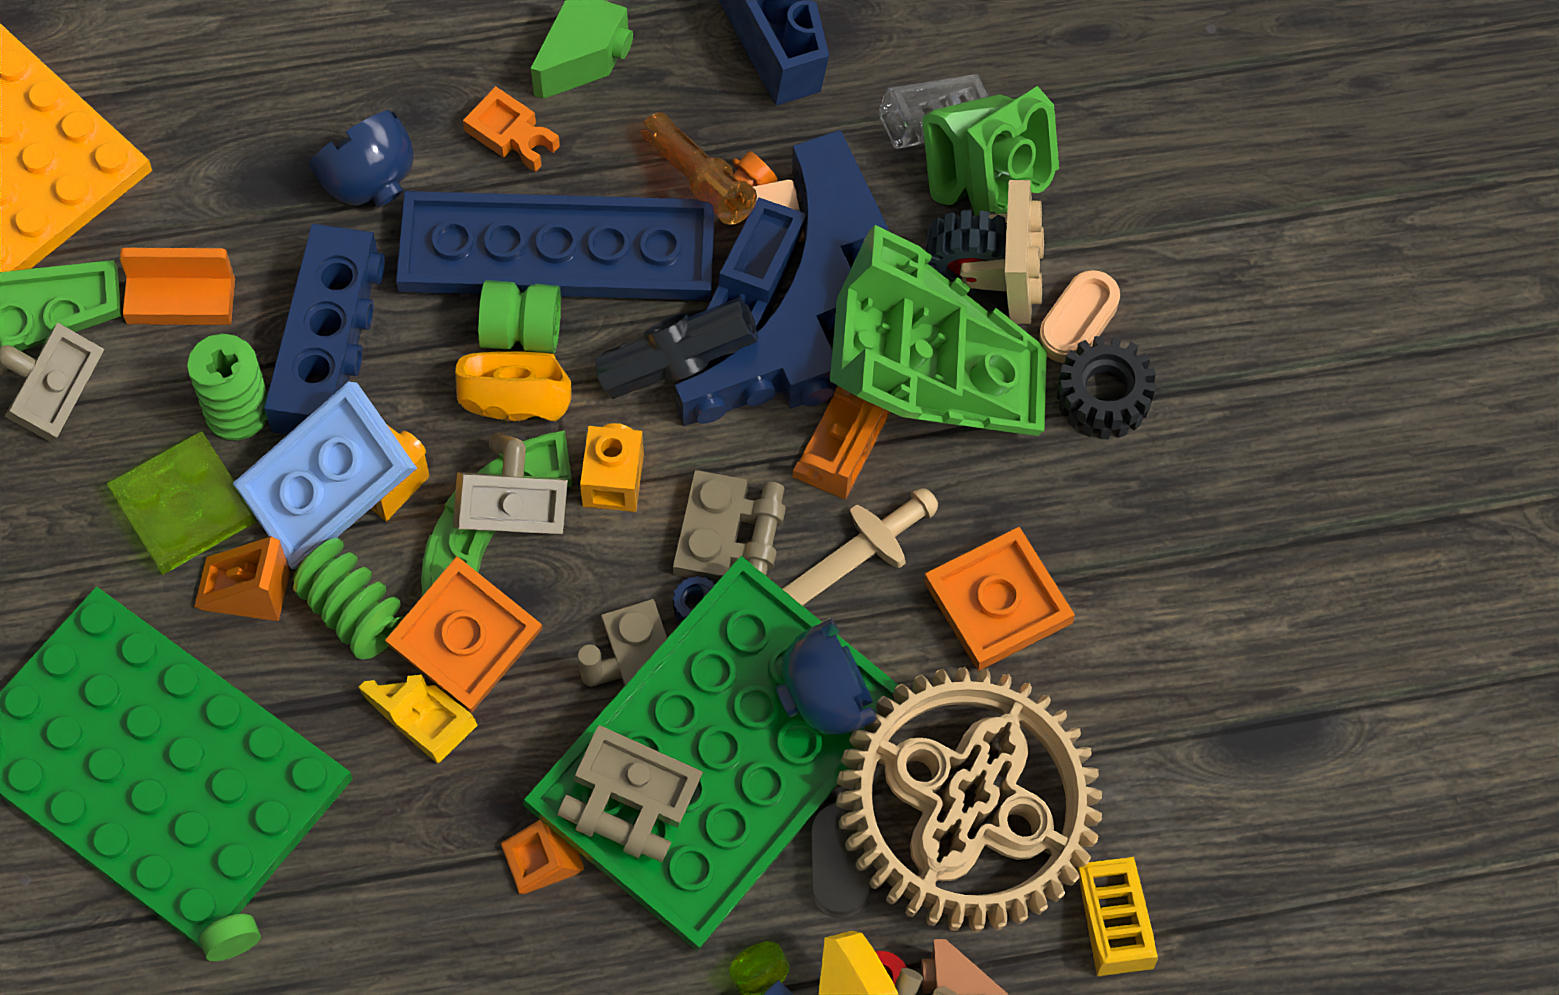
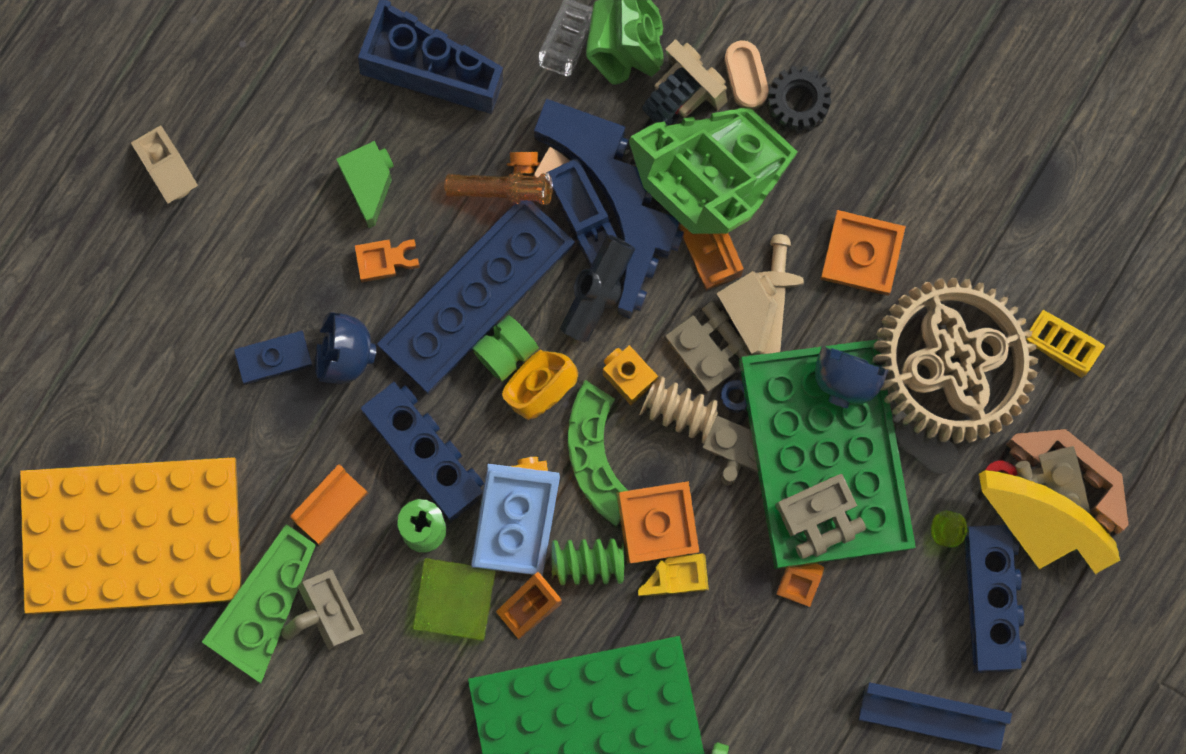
camera: 50 degrees left, 15 degrees up
plate [453,433,568,534] -> none
none -> dark blue plate [234,330,313,385]
none -> tan piece [639,376,718,443]
none -> tan slope [717,271,777,355]

